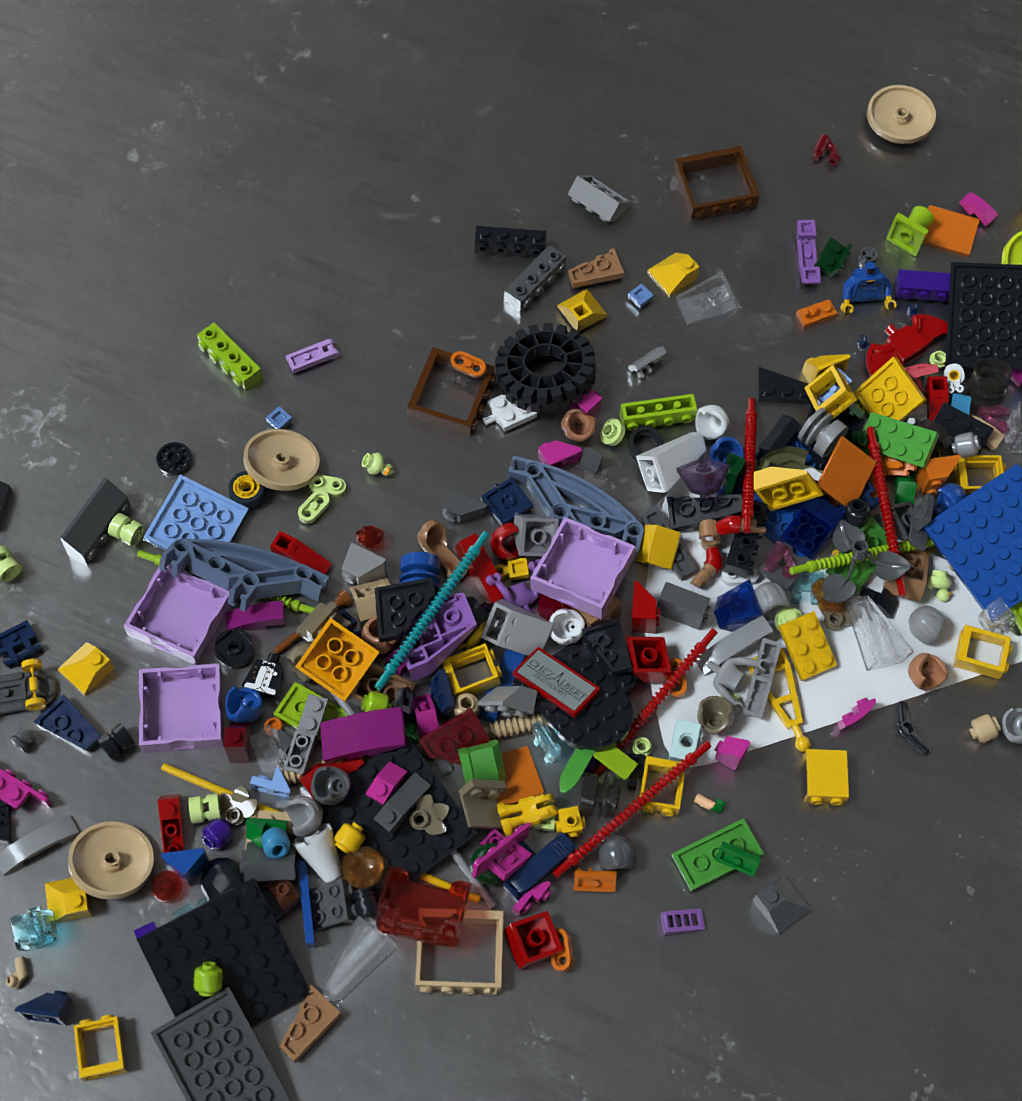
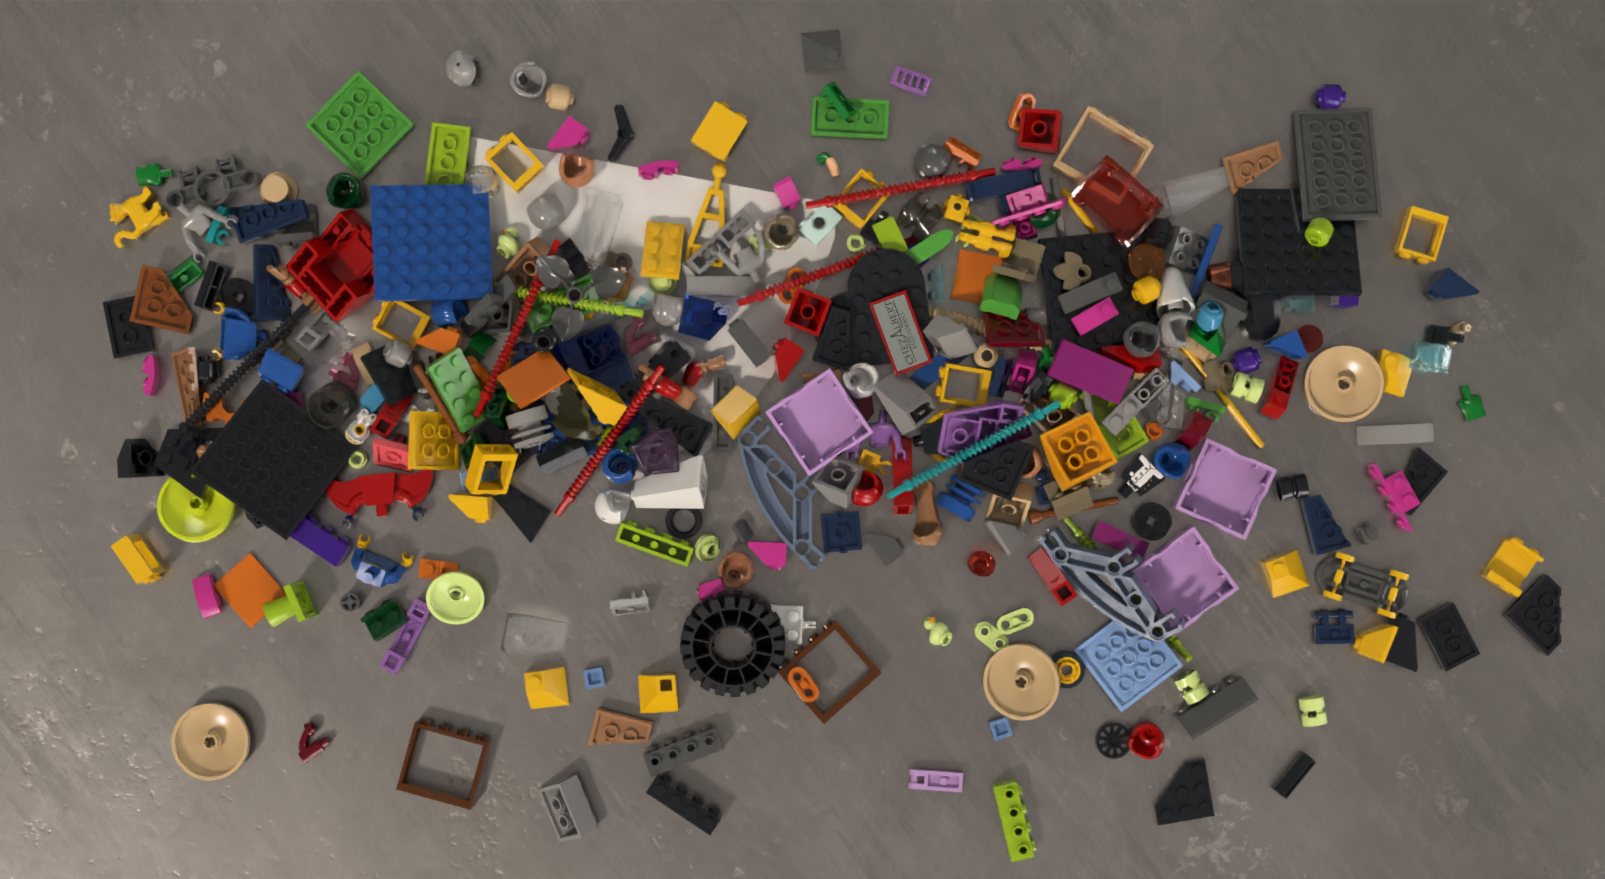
camera: 150 degrees left, 25 degrees up
none -> dark orange piece [414,364,469,444]
none -> yellowish green dish [426,571,485,624]
none -> dark pink slope [547,116,590,151]
none -> red piece [1128,722,1165,760]
none -> black plate [1154,758,1215,826]
none -> bright green plate [1184,396,1226,423]
none -> black plate [1427,324,1465,347]

